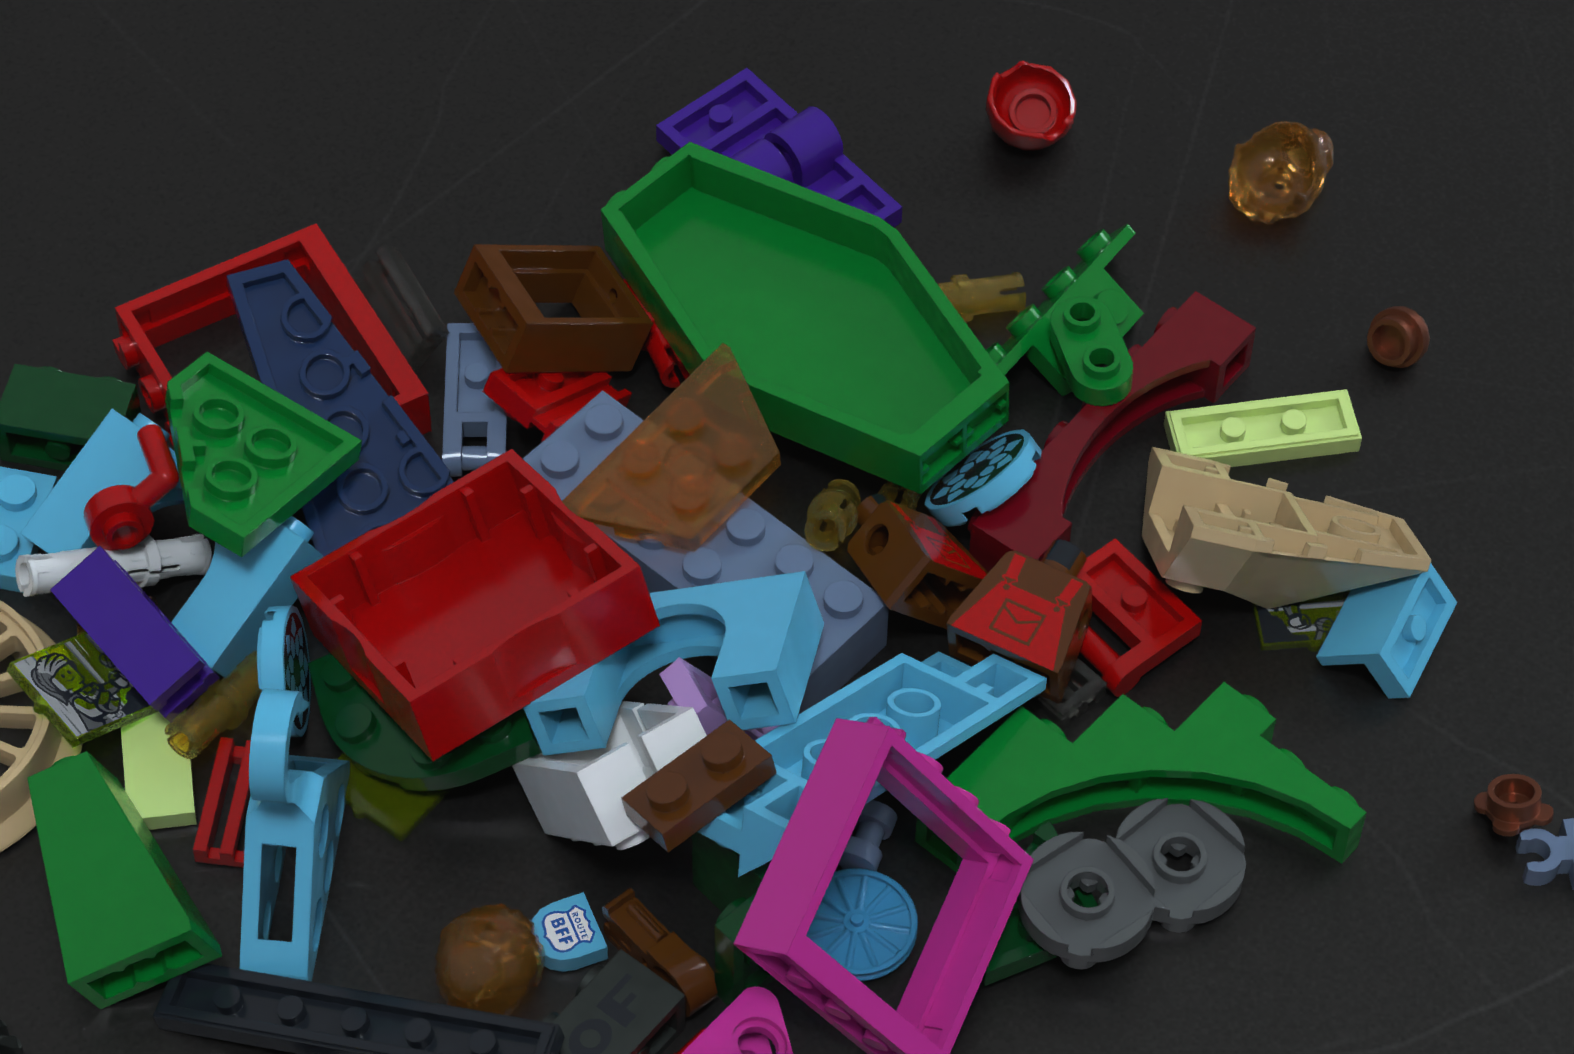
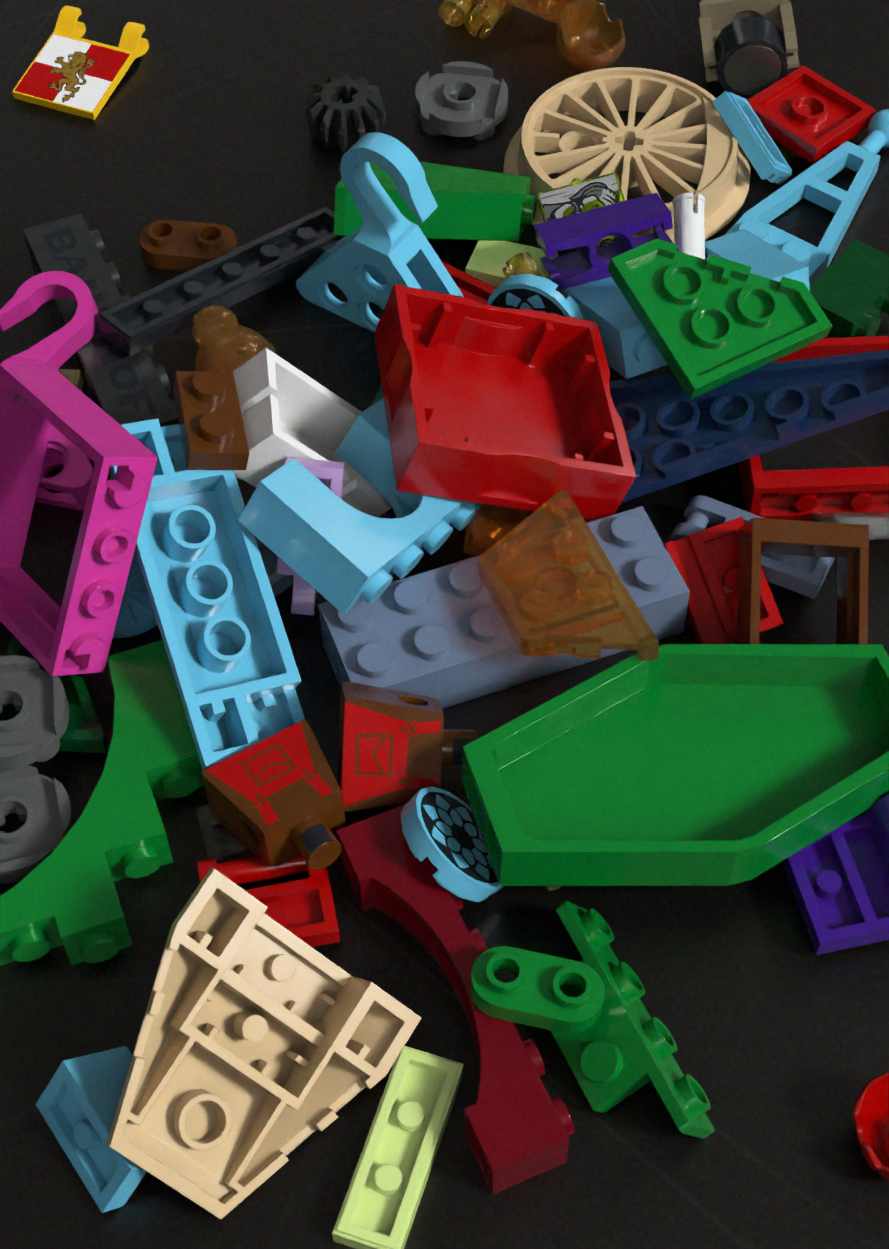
camera: 120 degrees right, 0 degrees up
red plate [83,424,179,550] -> none
clear yellow pin [804,479,861,551] -> none
clear yellow pin [937,272,1026,322] -> none

